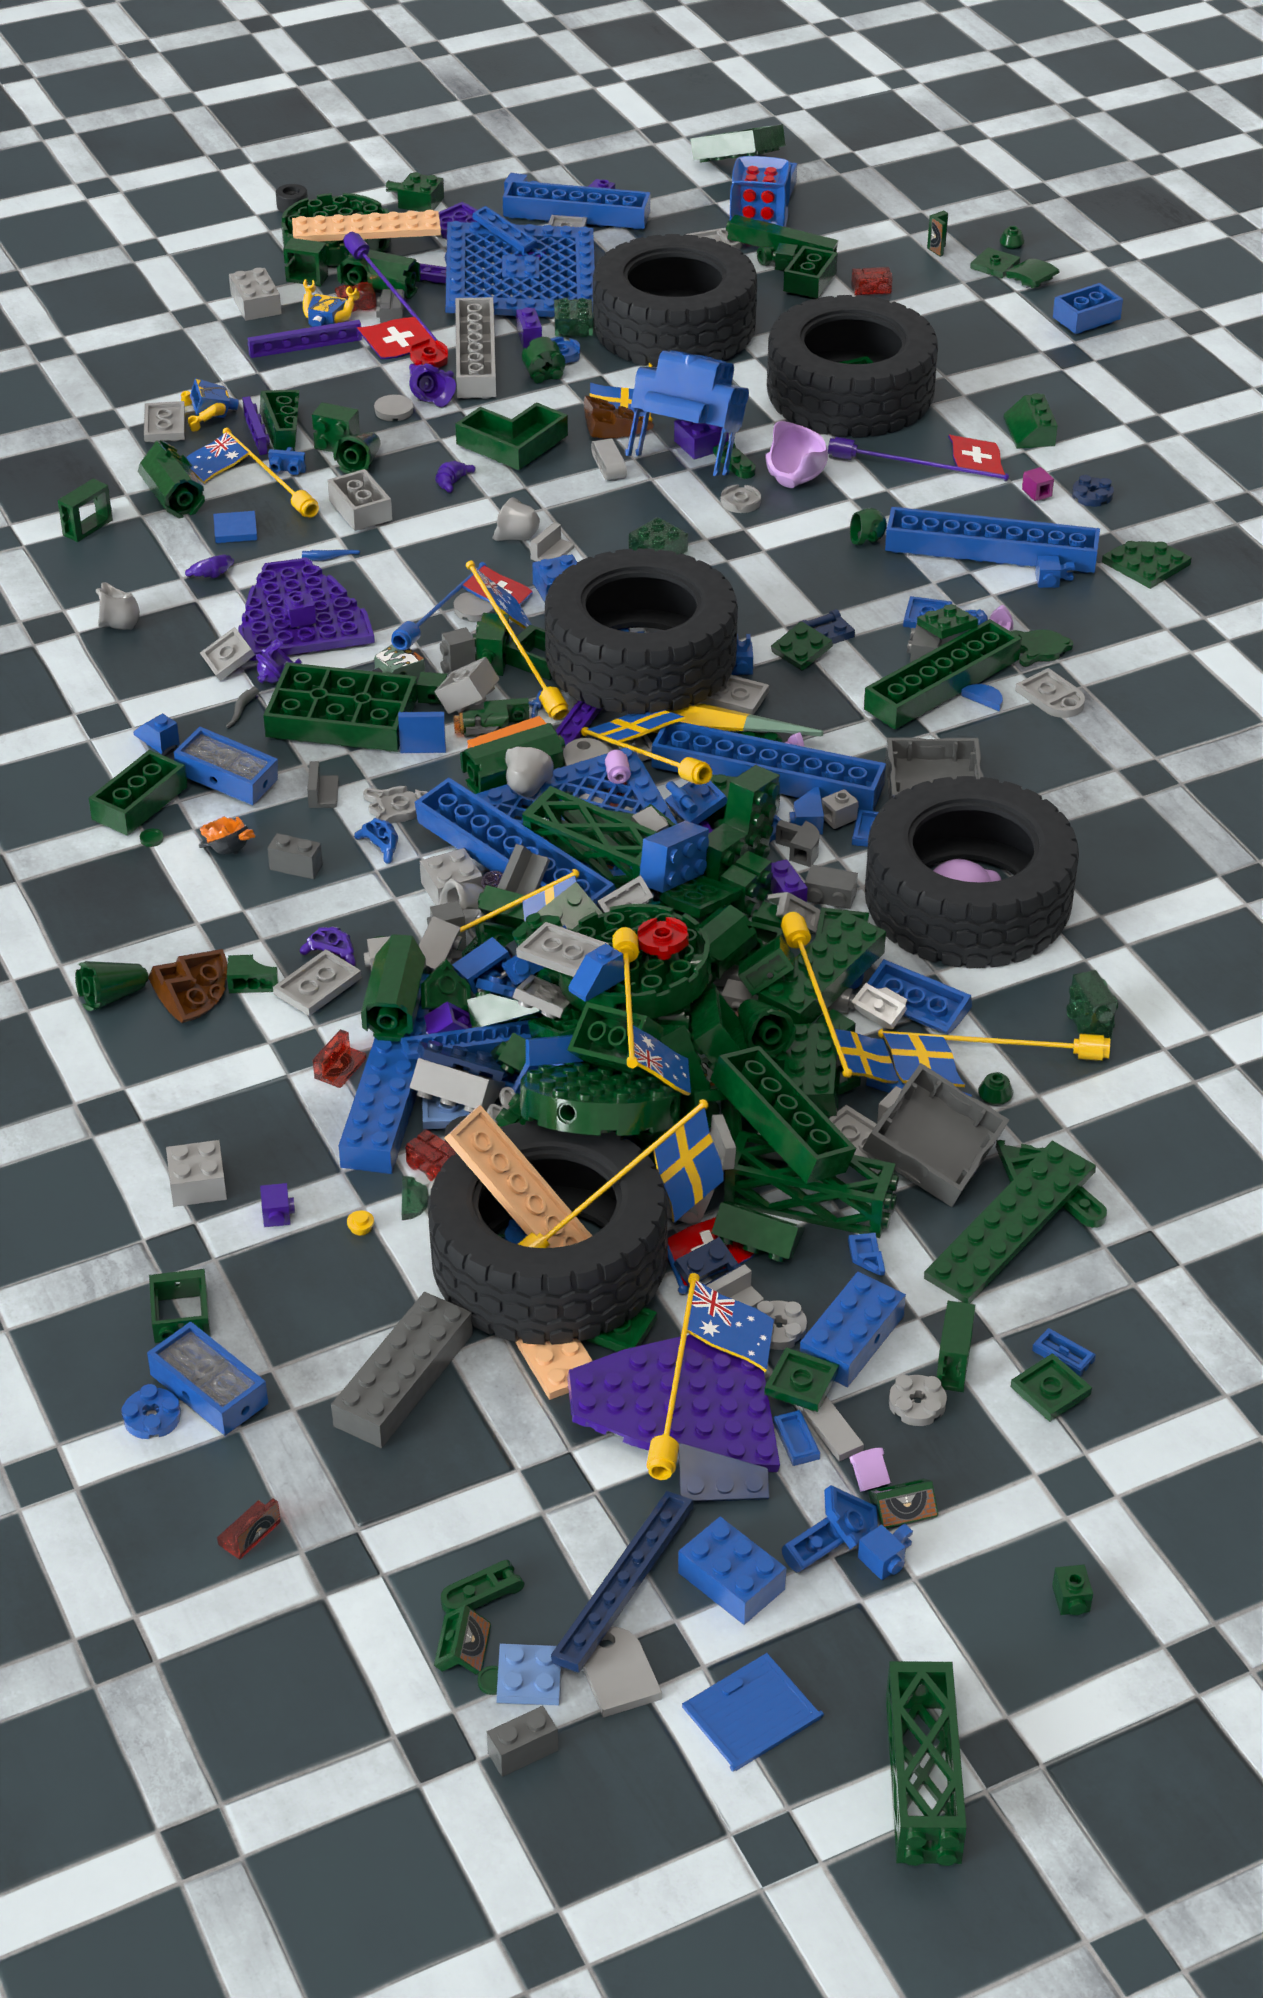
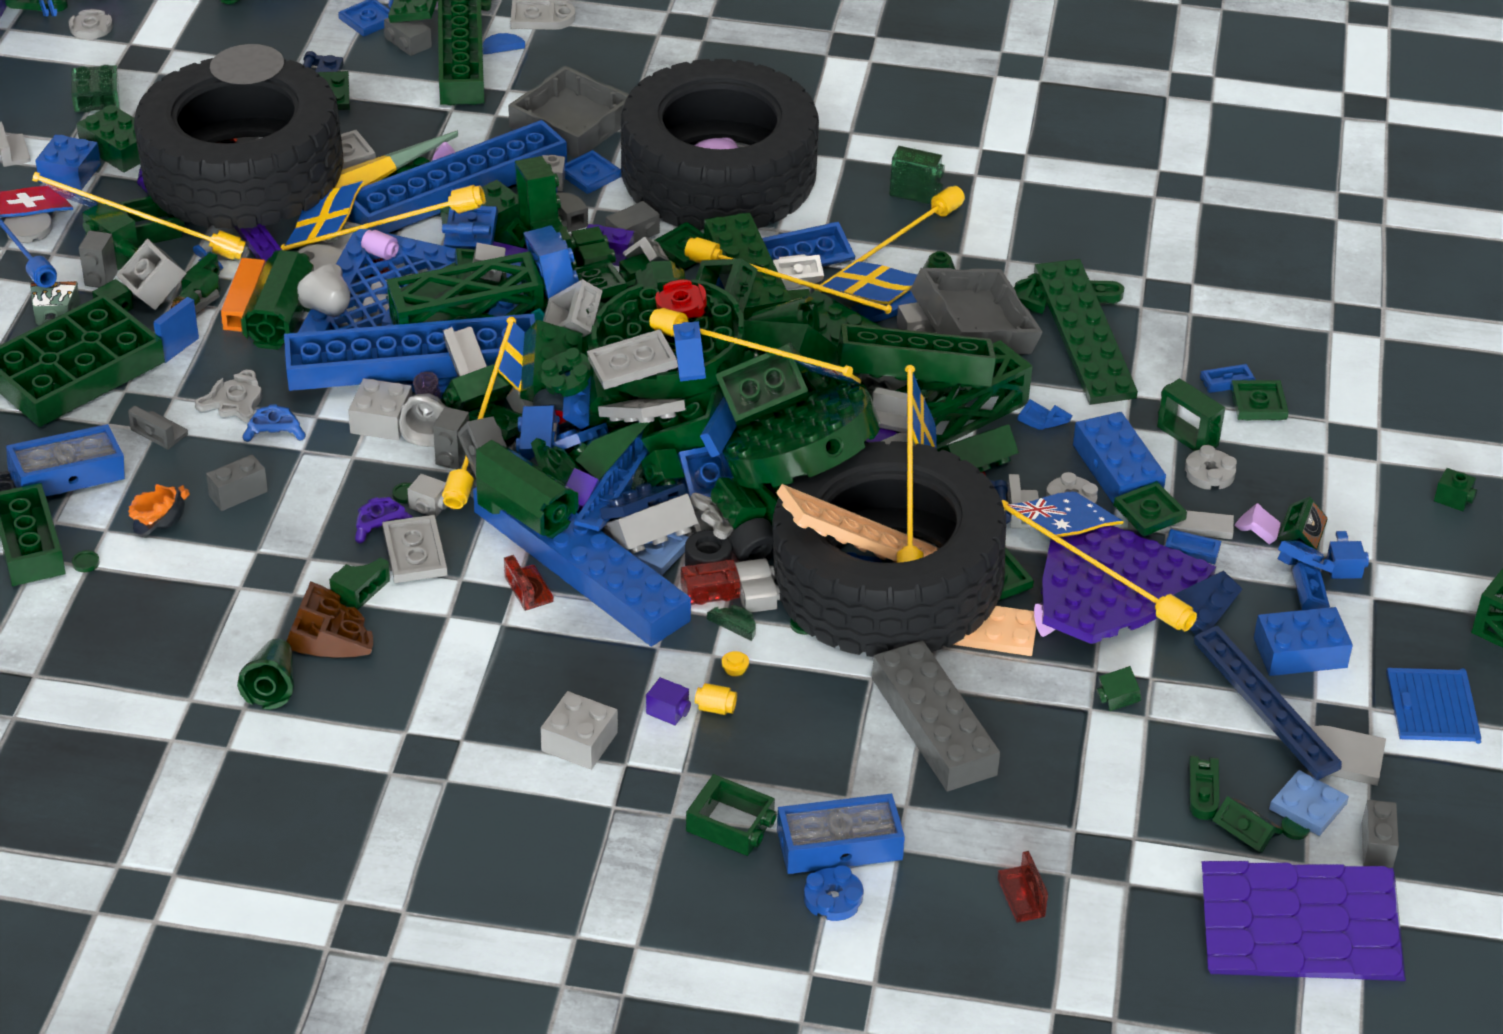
camera: 55 degrees left, 0 degrees up
none -> flat silver sticker [210,44,284,84]
none -> yellow brick [695,683,737,715]
none -> dark green brick [1096,666,1141,712]
none -> dark purple piece [1201,861,1406,981]

